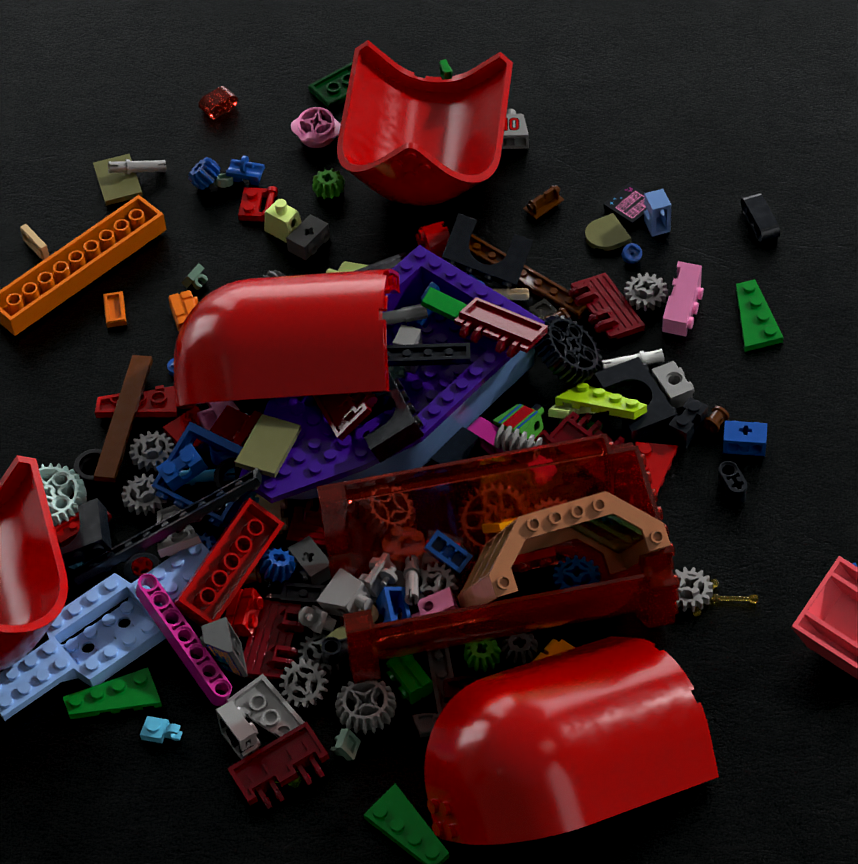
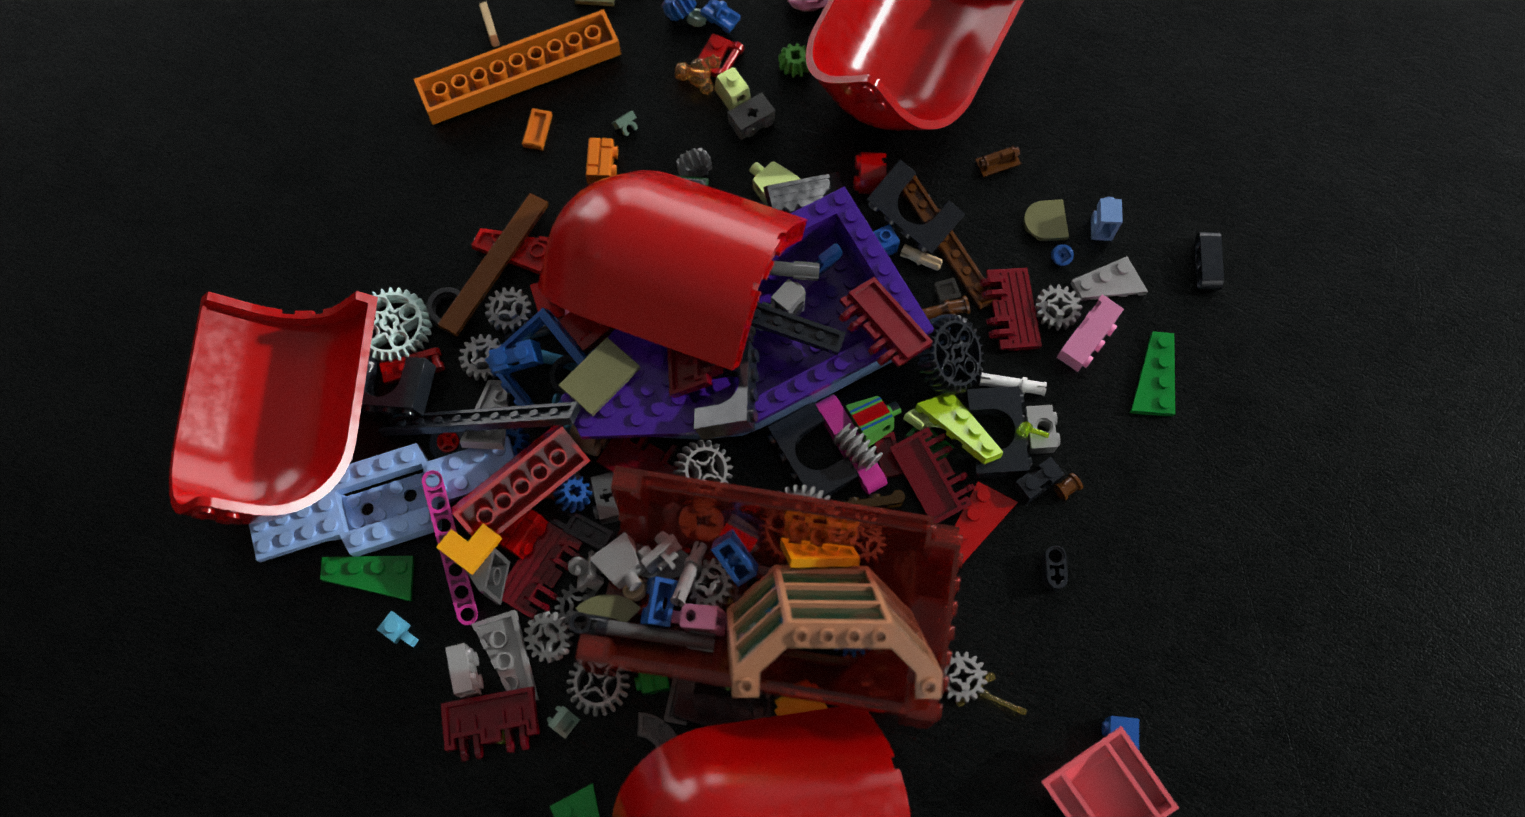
camera: 15 degrees right, 20 degrees up
green tile [421,287,467,321] -> none
light grey torso [502,109,529,149] -> none
black tile [603,183,647,227] -> none
blue brick [723,421,767,456] -> none
none -> light orange tile [436,524,502,575]
none -> clear orange animal [675,55,721,94]
none -> clear neon green hand [1016,422,1049,438]
none -> light grey wing [1070,256,1148,301]

